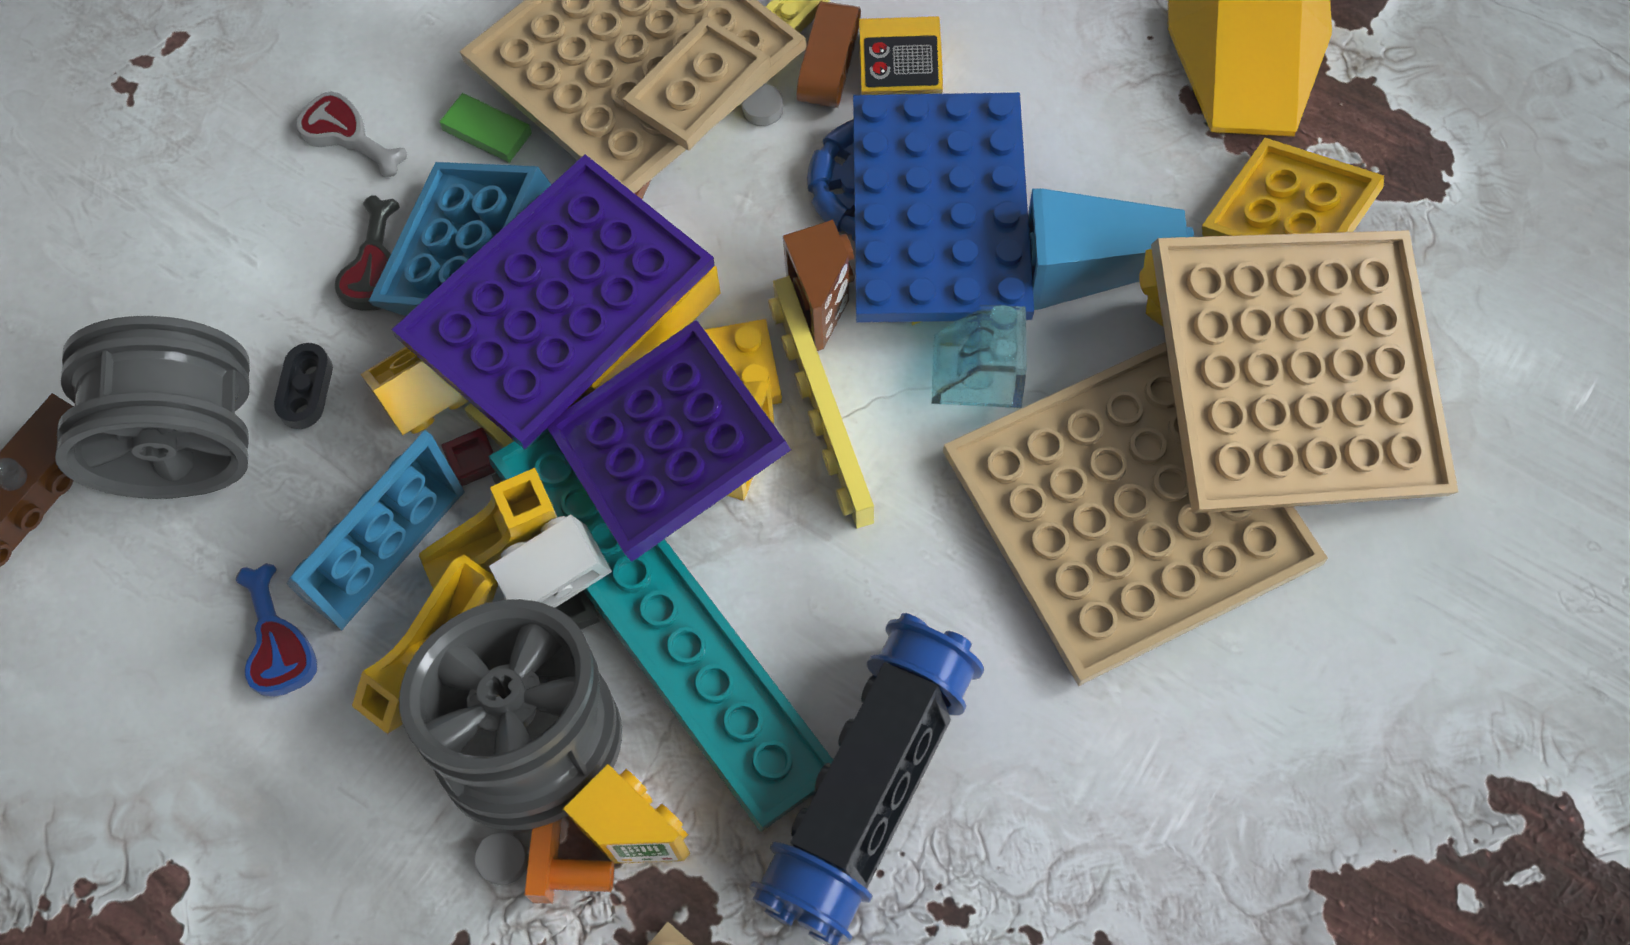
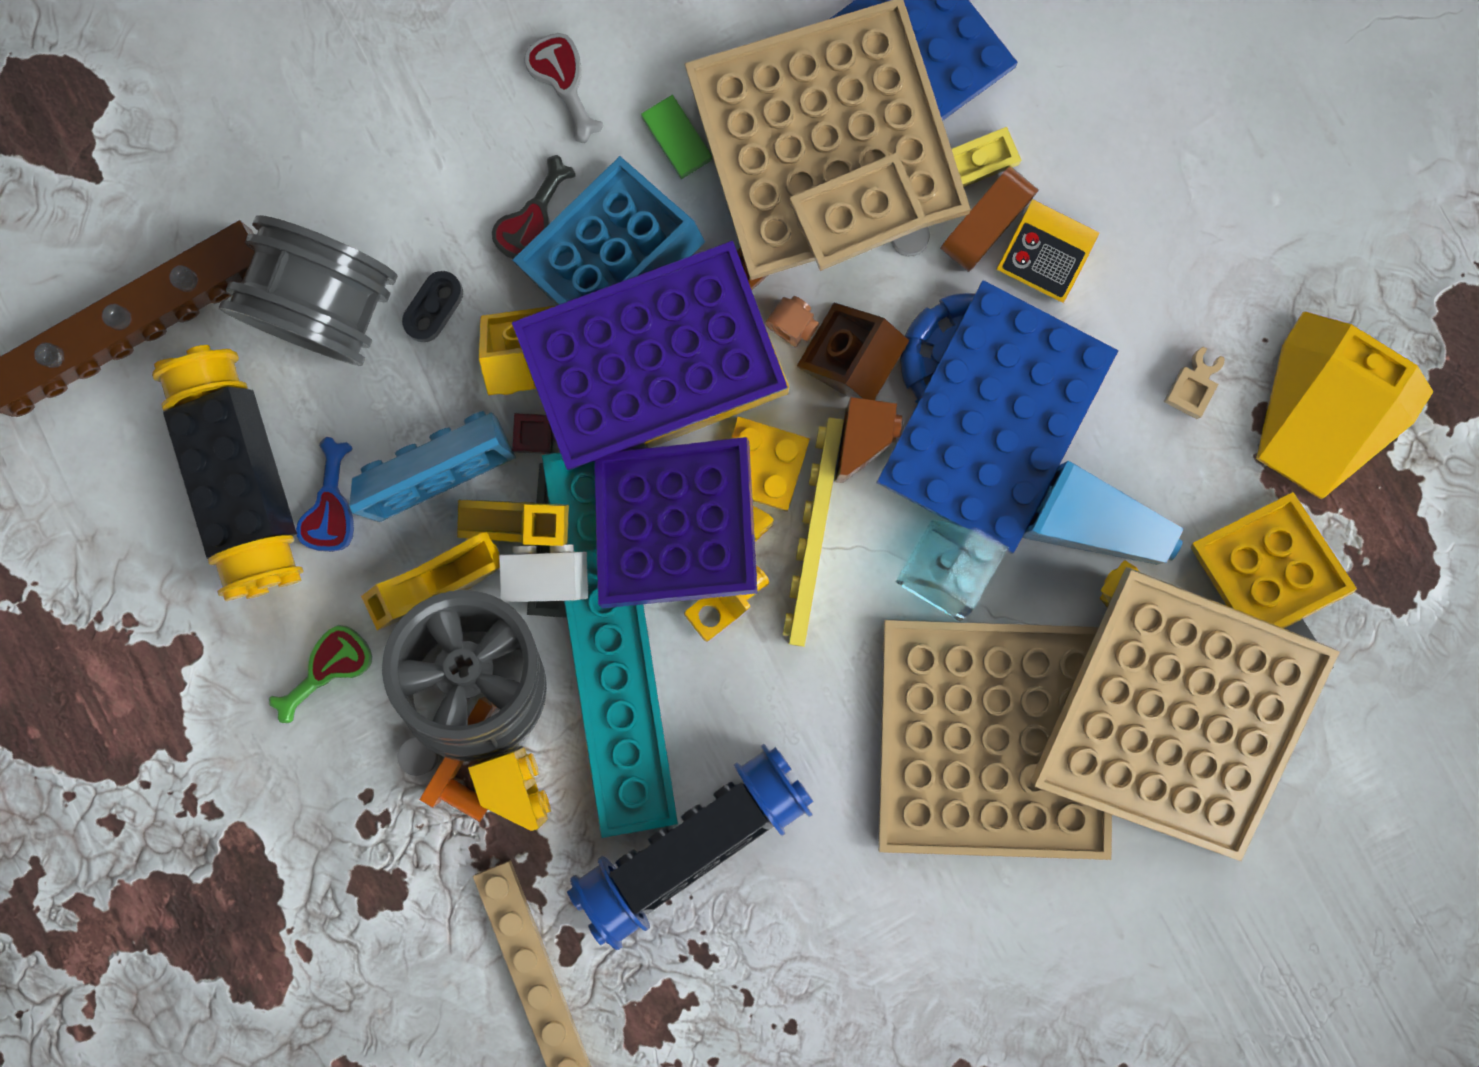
camera: 25 degrees right, 20 degrees up
none -> black brick [152,345,304,601]
none -> bright green piece [269,625,373,723]
none -> yellow bracket [684,566,769,642]
none -> nougat plate [765,296,820,348]
none -> reddish brown slope [797,302,909,400]
none -> tan plate [1164,347,1225,419]

